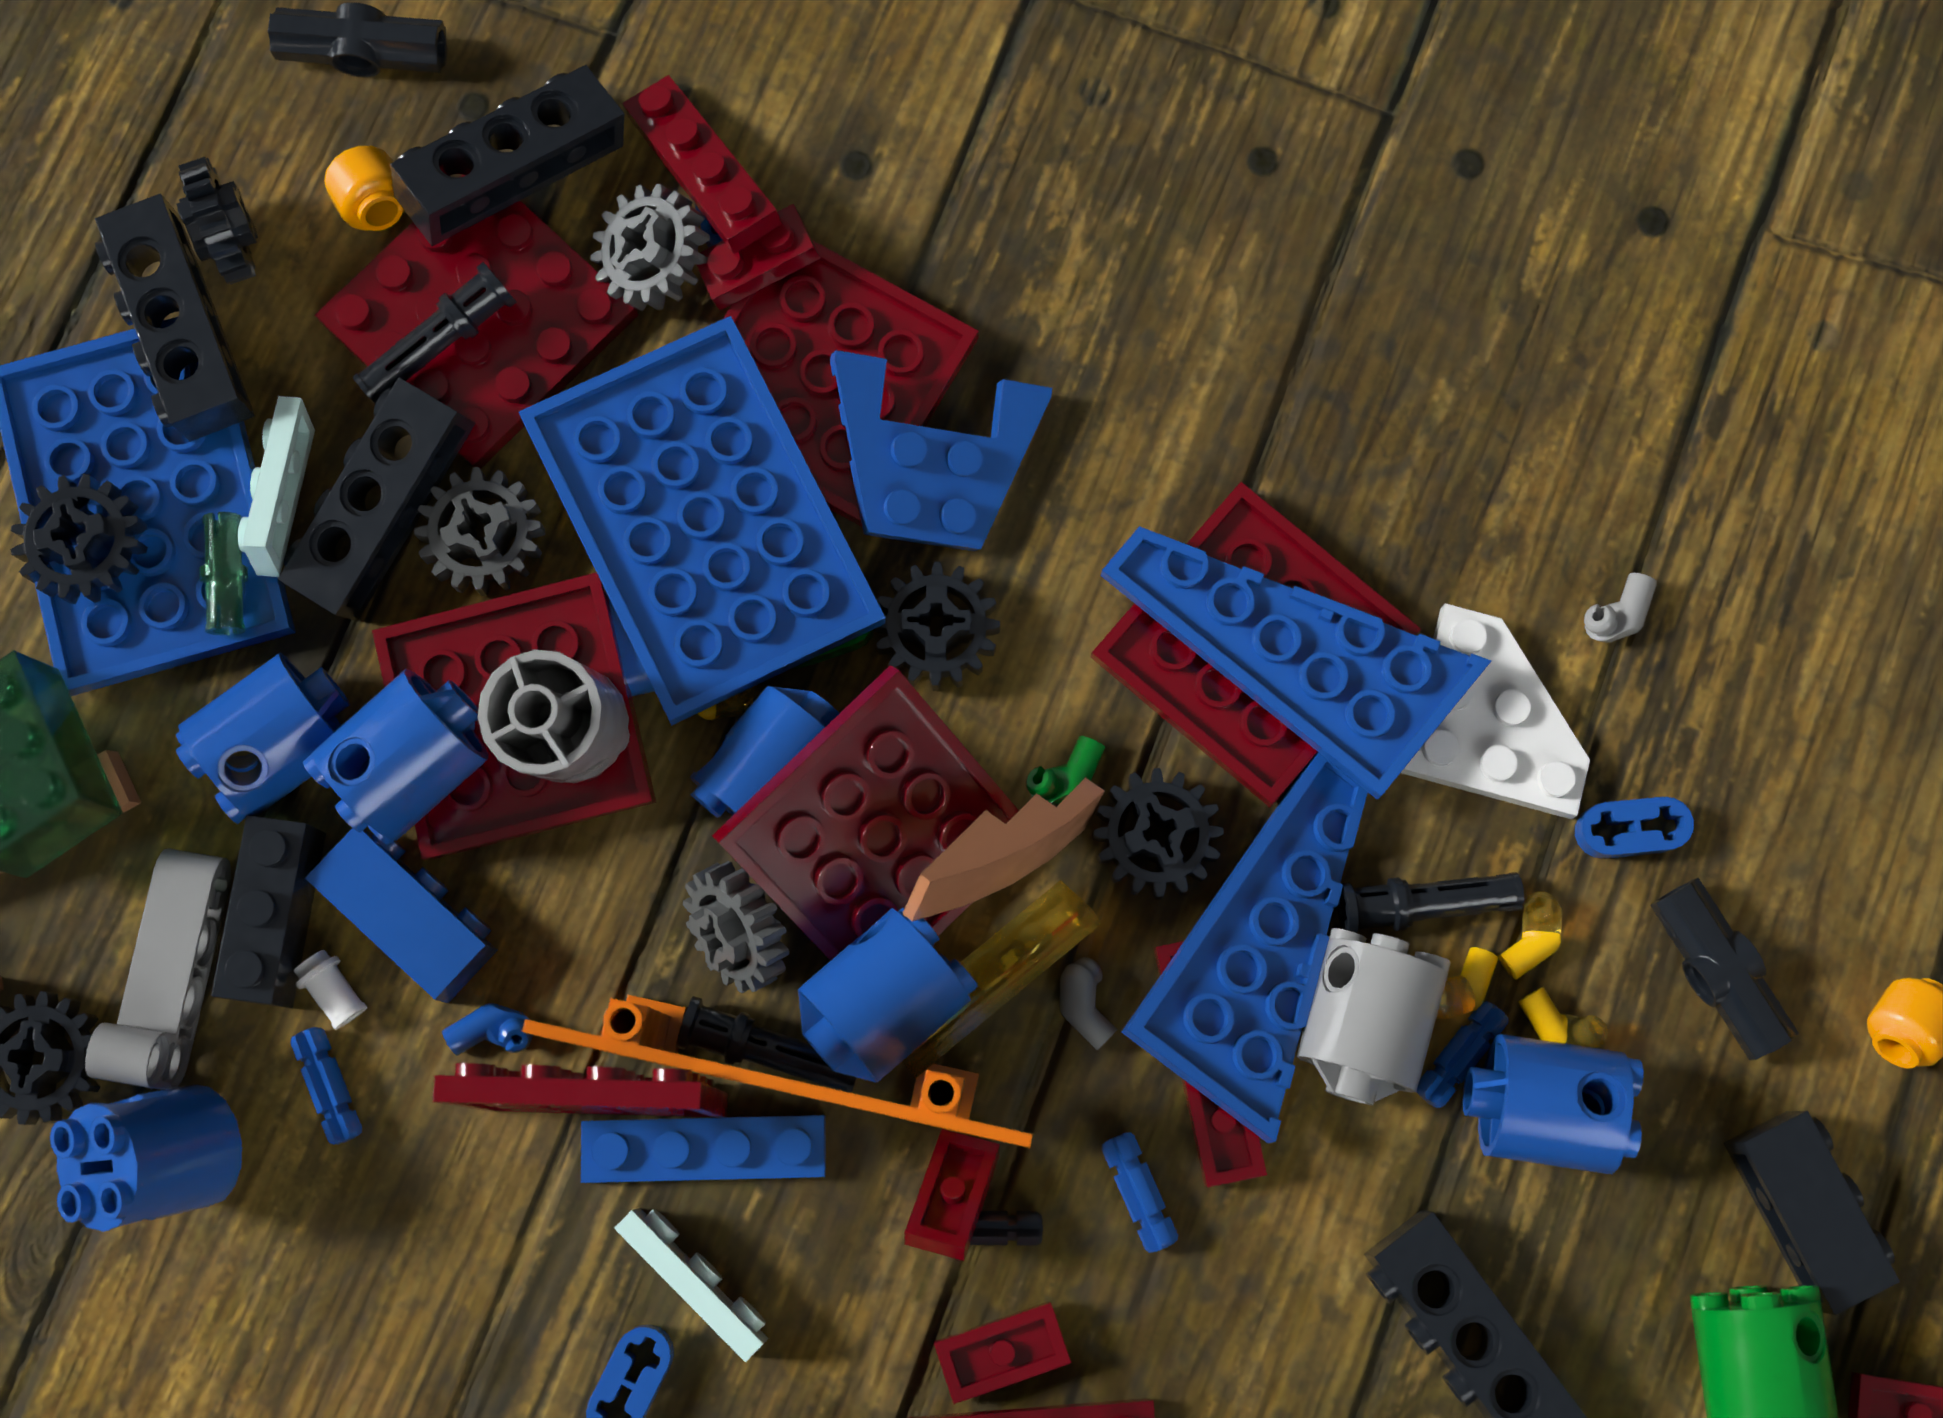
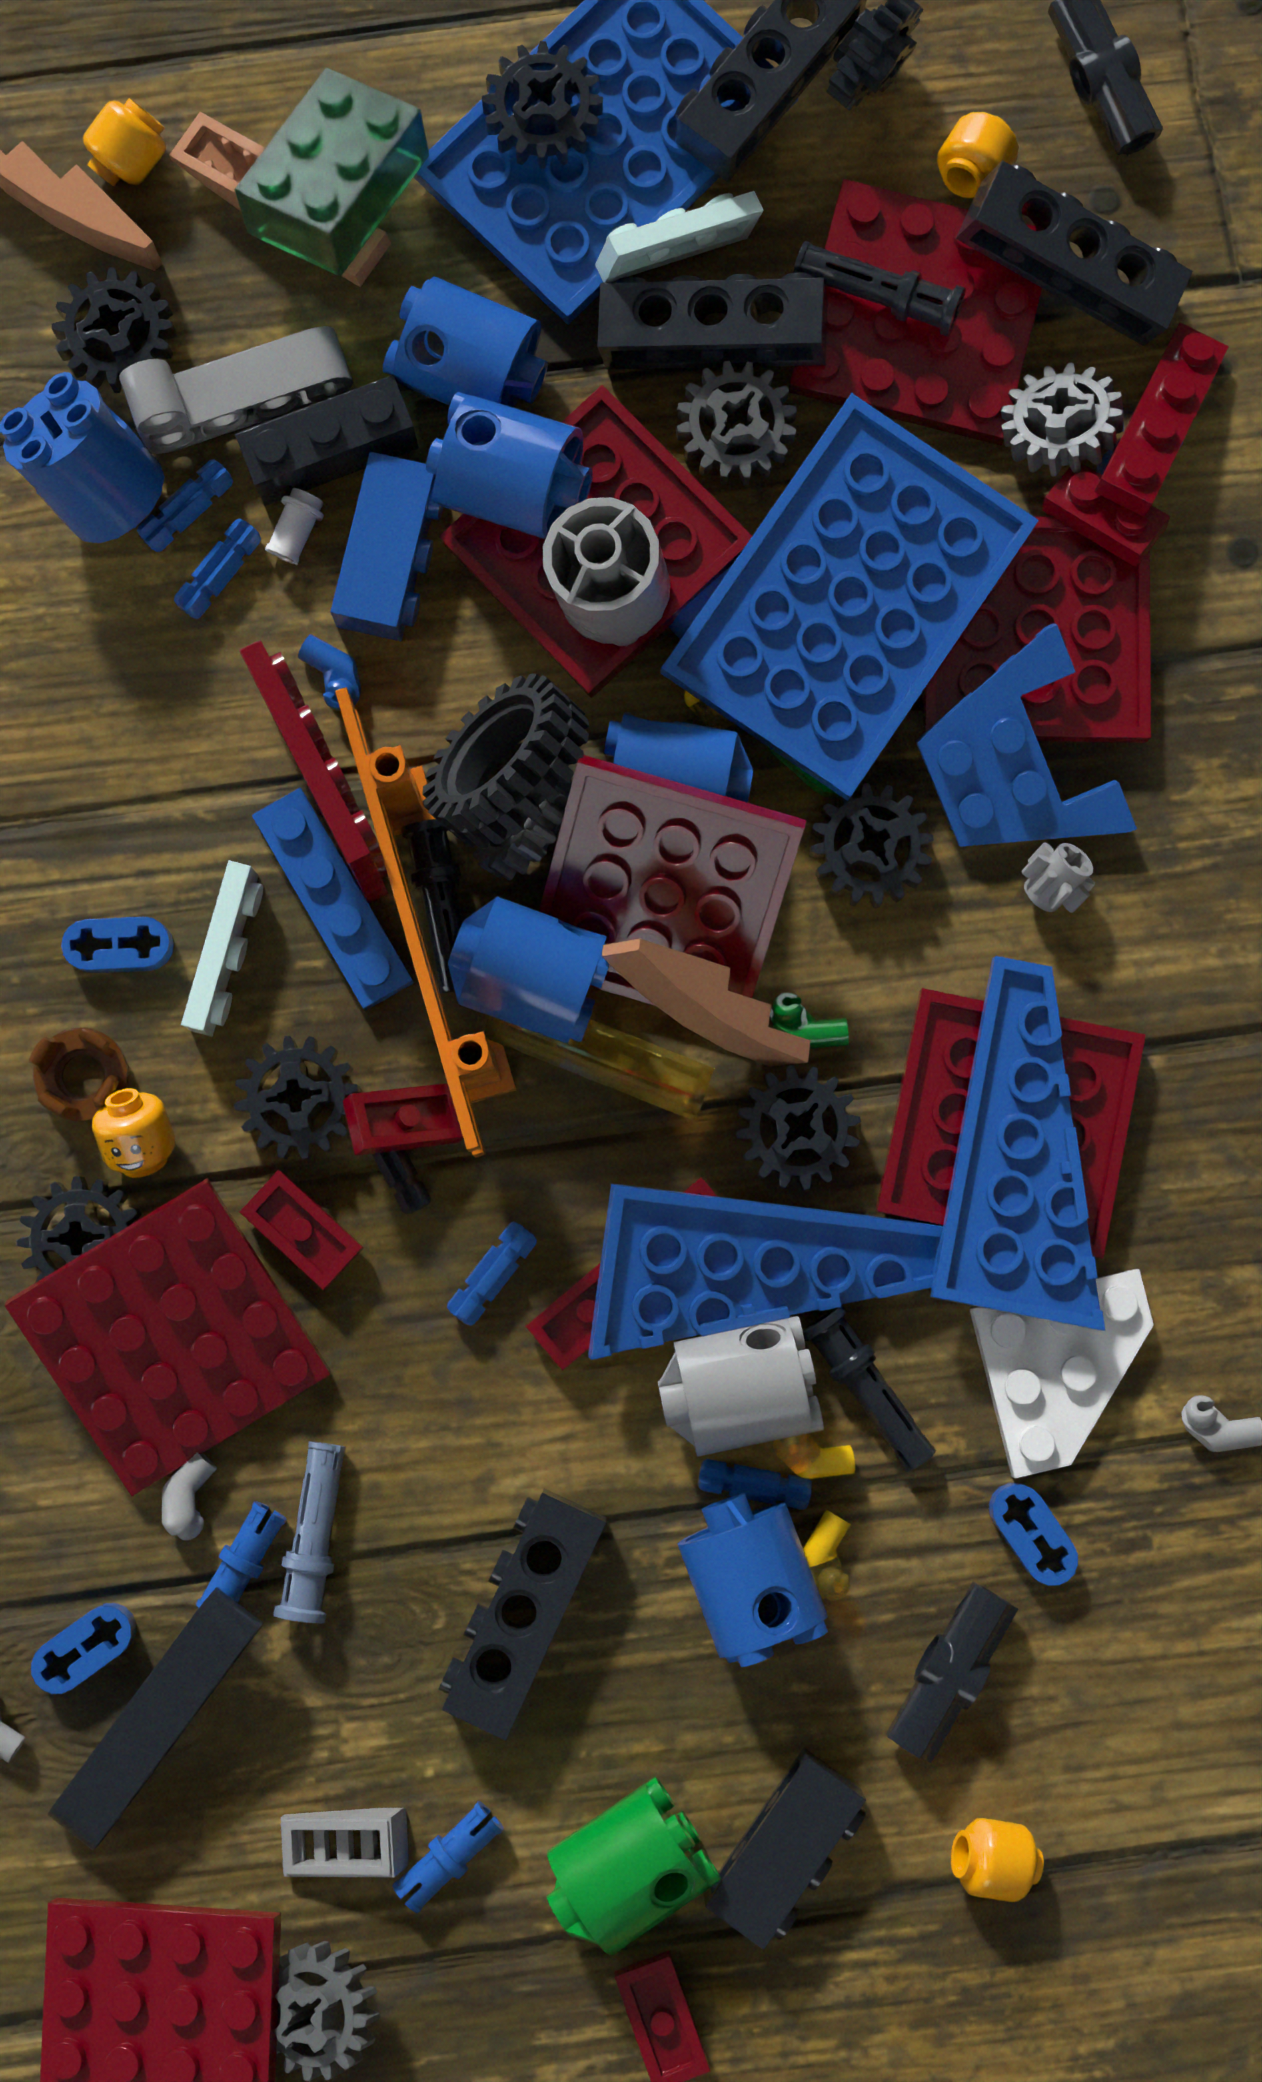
camera: 60 degrees right, 5 degrees up
pin [199,512,249,636] -> none
dark grey arm [1059,957,1118,1050] -> none
arm [1498,891,1563,980] -> none
none -> blue axle [137,459,233,552]
none -> black gear [234,1036,361,1160]
none -> black tyre [422,674,589,848]
none -> light grey gear [1022,842,1095,913]

